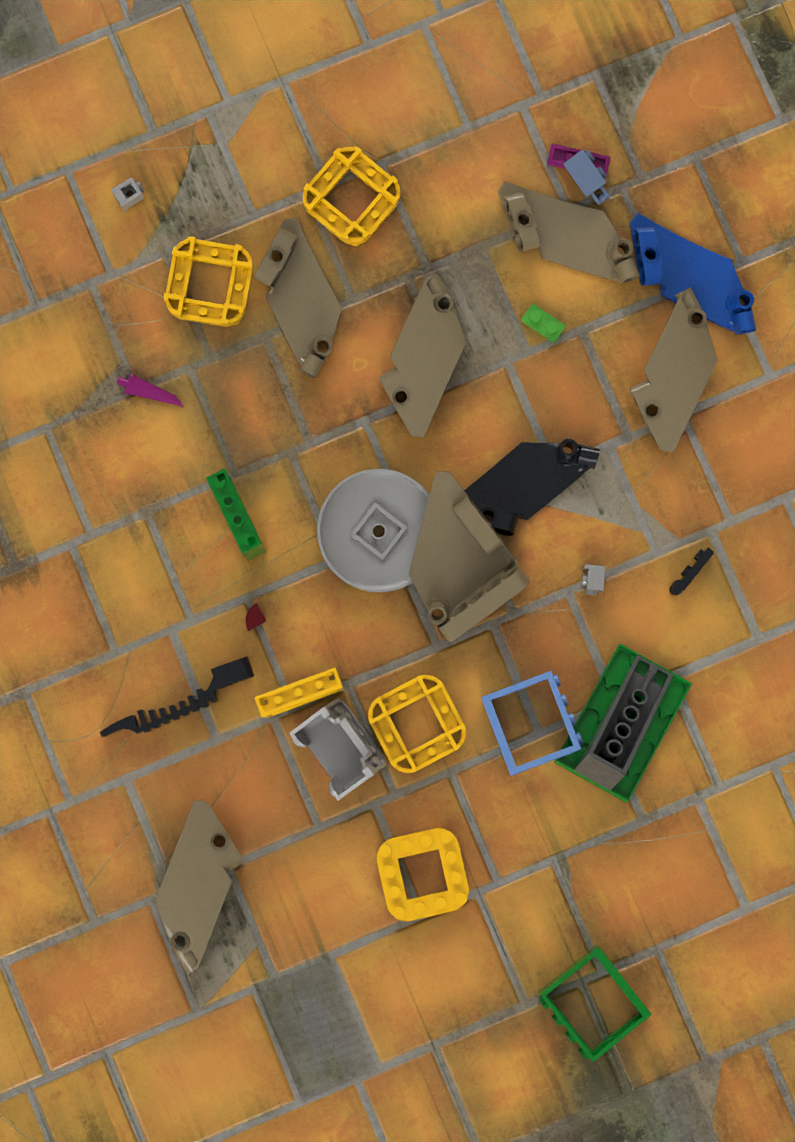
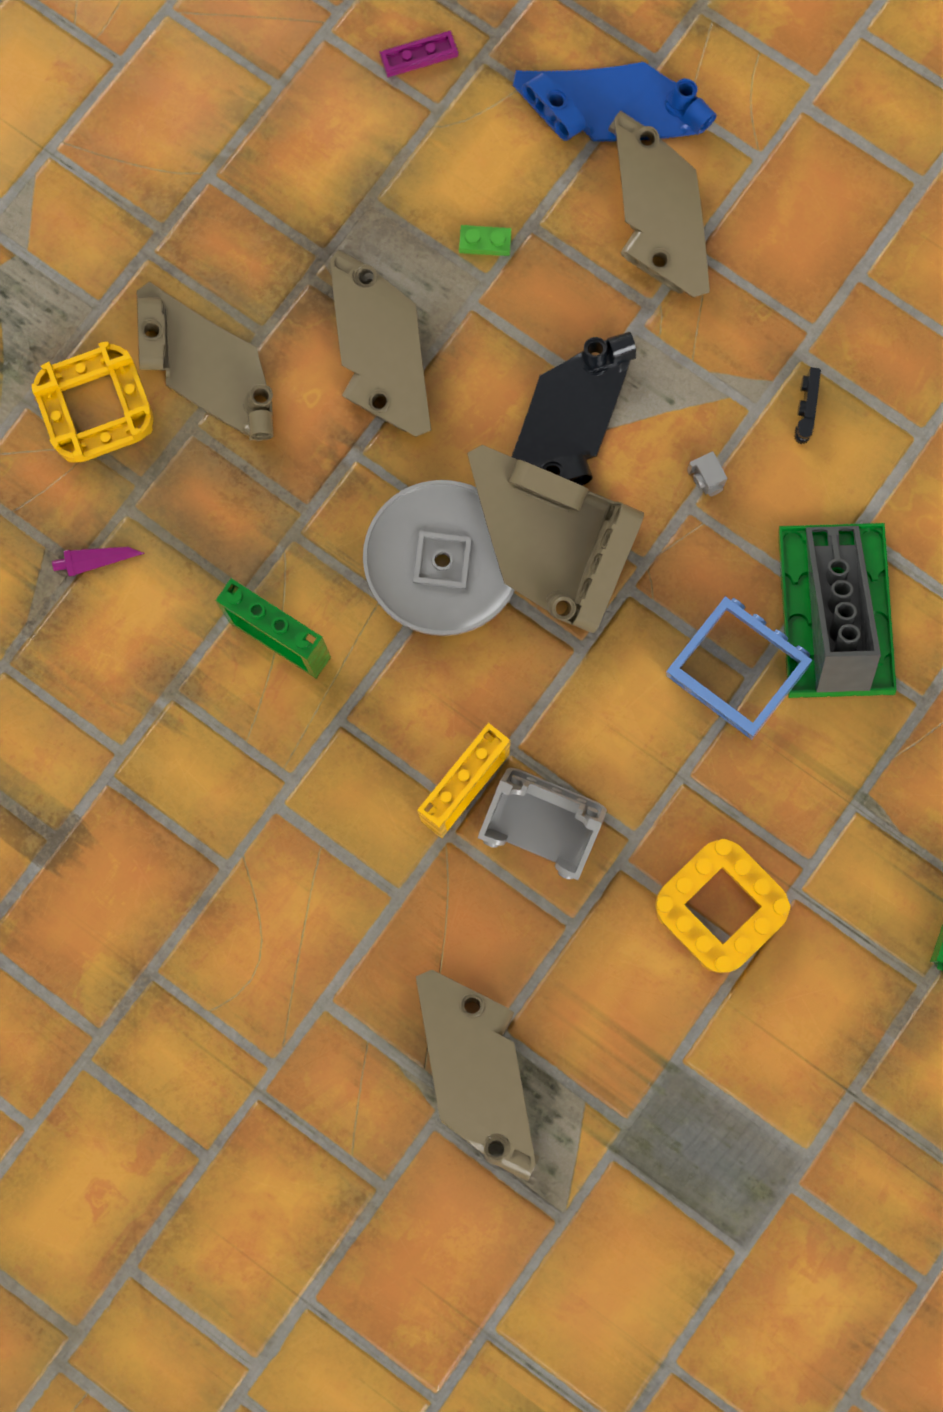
camera: 25 degrees left, 5 degrees down
black piece [100,657,255,737] -> none
dark red tile [246,603,266,631] -> none
yellow plate [303,146,400,246] -> none
yellow plate [368,675,466,773] -> none
dark tan panel [498,181,640,284] -> none
sand blue brick [563,149,610,205] -> none

